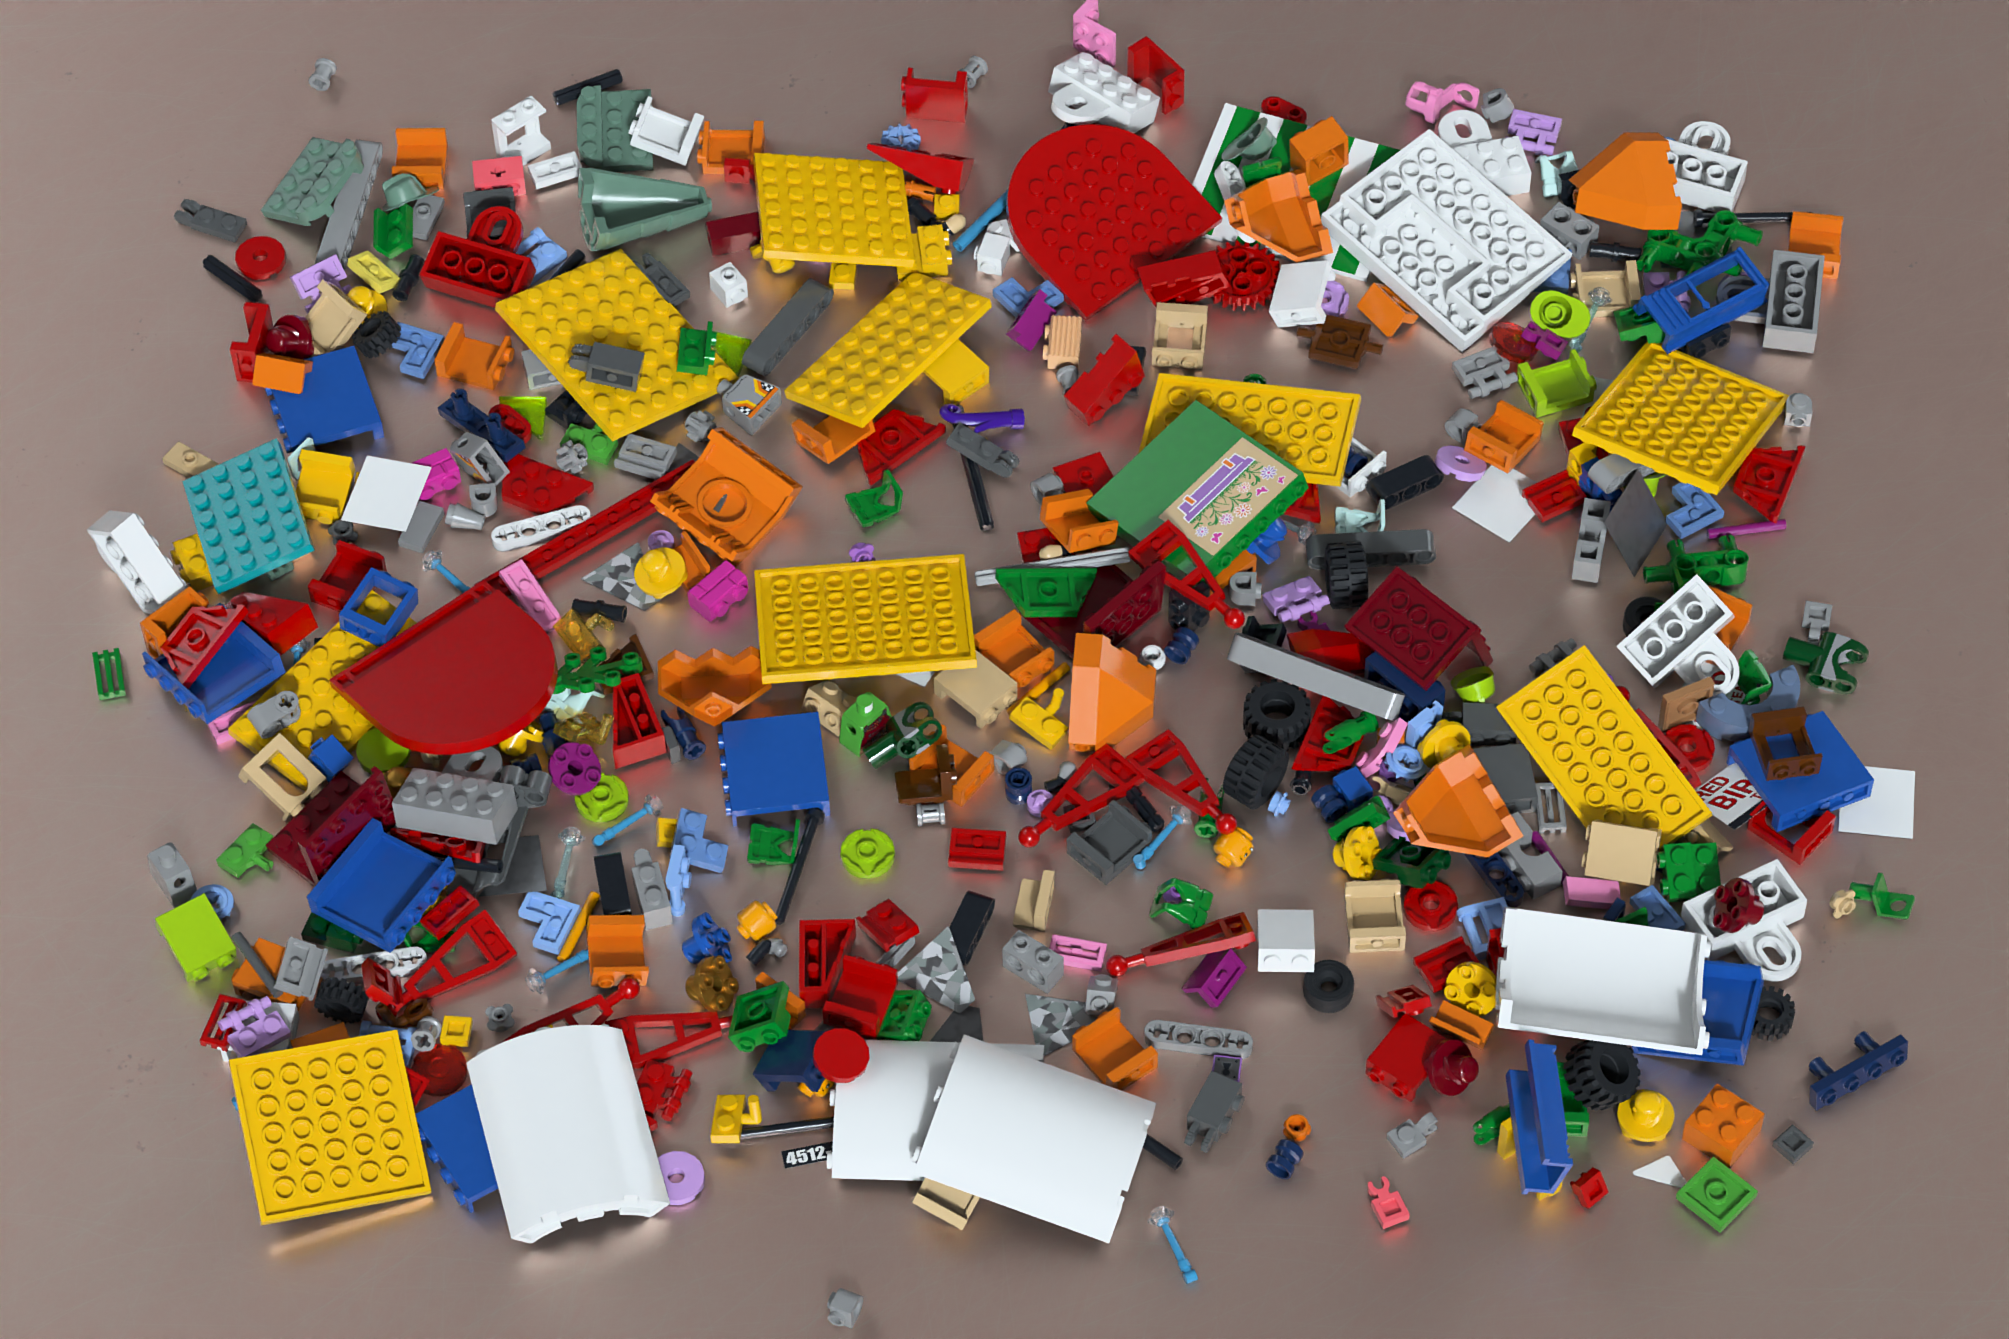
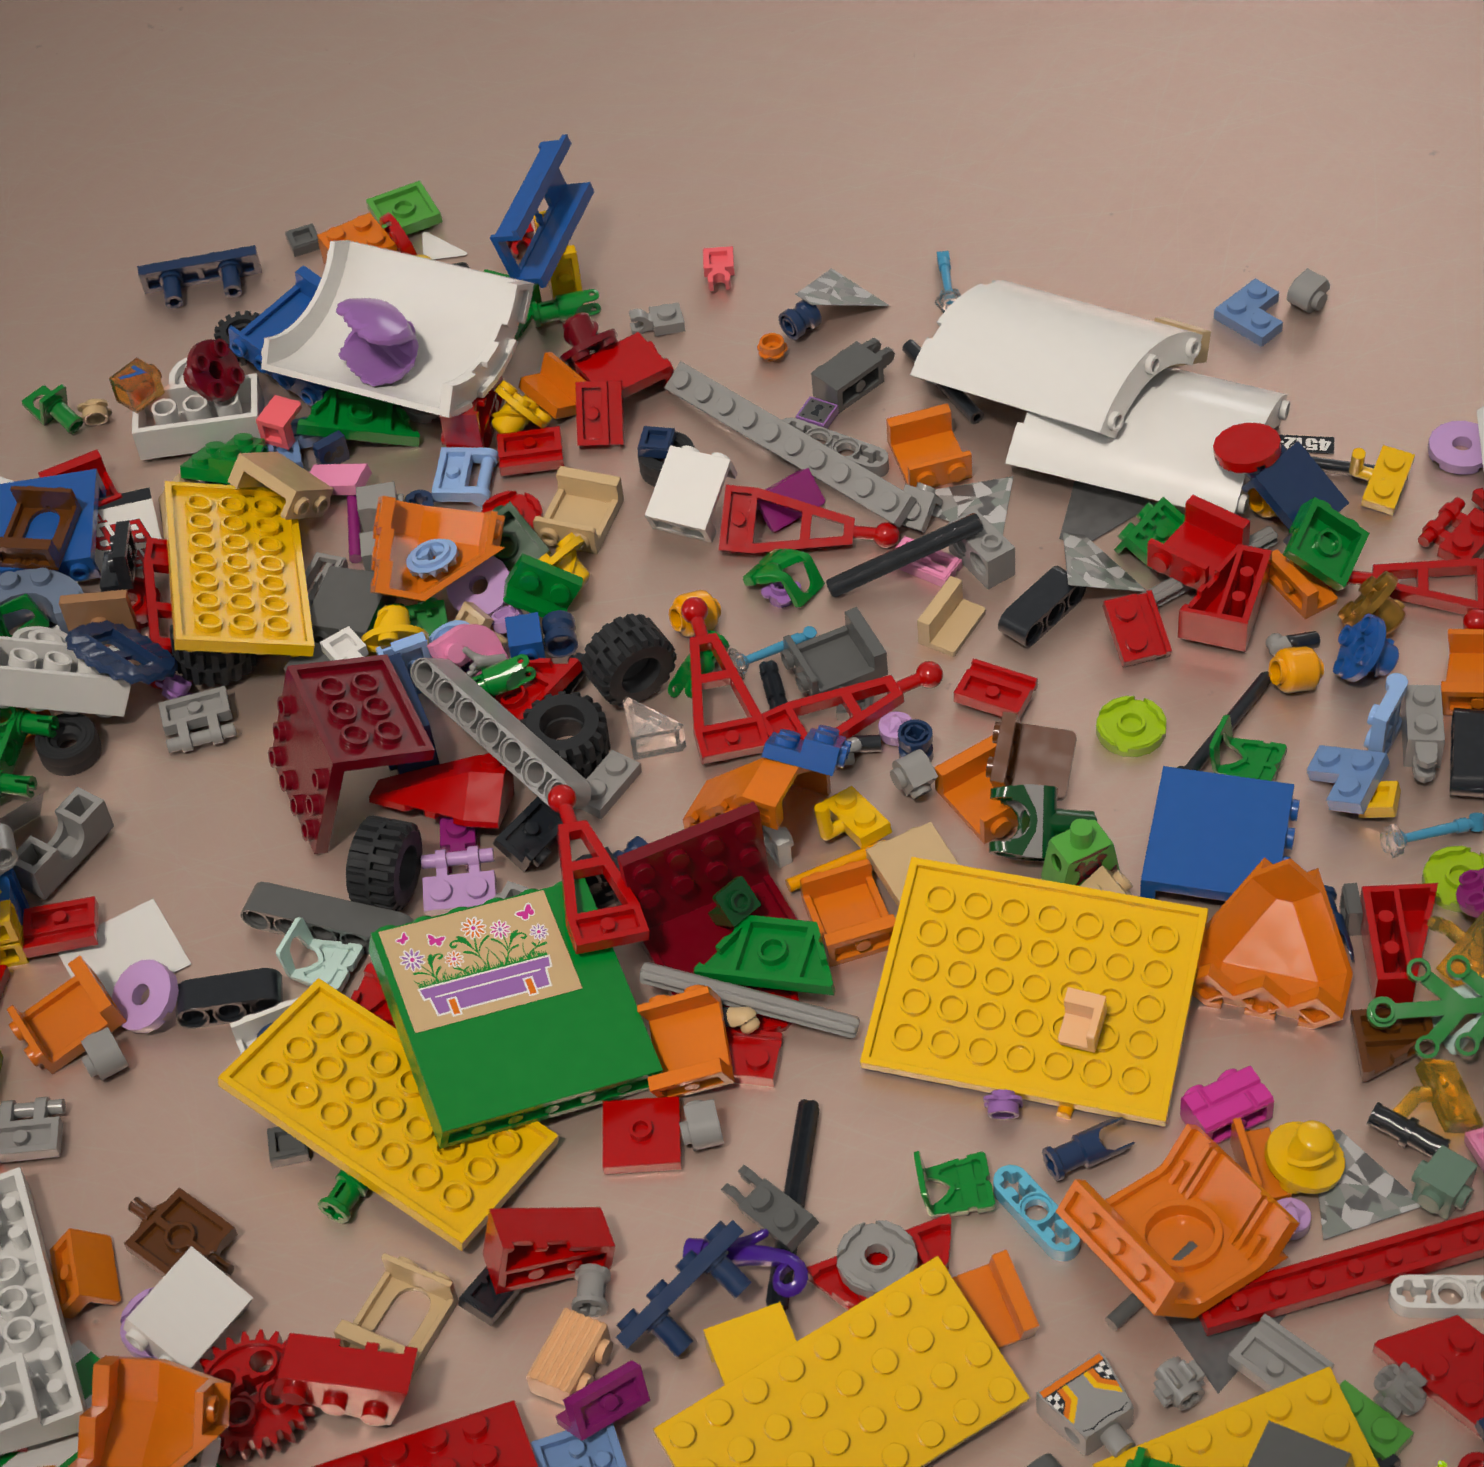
camera: 155 degrees left, 5 degrees down
none -> dark blue piece [64,620,178,685]
none -> black bracket [100,520,138,592]
none -> clear orange brick [109,357,165,414]
none -> coral panel [256,395,302,450]
none -> white plate [320,626,369,661]
none -> medium lavender animal [336,298,419,386]
none -> red tile [379,212,418,255]
none -> light blue gear [406,539,459,579]
none -> light grey bar [462,646,507,678]
none -> light grey plate [581,750,642,819]
none -> dark blue plate [616,1220,752,1358]
none -> clear slope [623,697,686,760]
none -> dark blue tile [637,426,676,459]
none -> light grey plate [664,361,917,528]
none -> dark green bracket [708,876,761,927]
none -> blue plate [762,725,852,776]
none -> sticker [795,268,890,306]
none -> black axle [826,513,983,597]
none -> light grey tile [837,1220,917,1298]
none -> medium azure beam [993,1165,1081,1262]
none -> dark blue piece [1042,1117,1135,1181]
none -> light nougat panel [1058,987,1107,1053]
none -> medium blue plate [1214,278,1283,347]
none -> sand green brick [1411,1145,1478,1220]

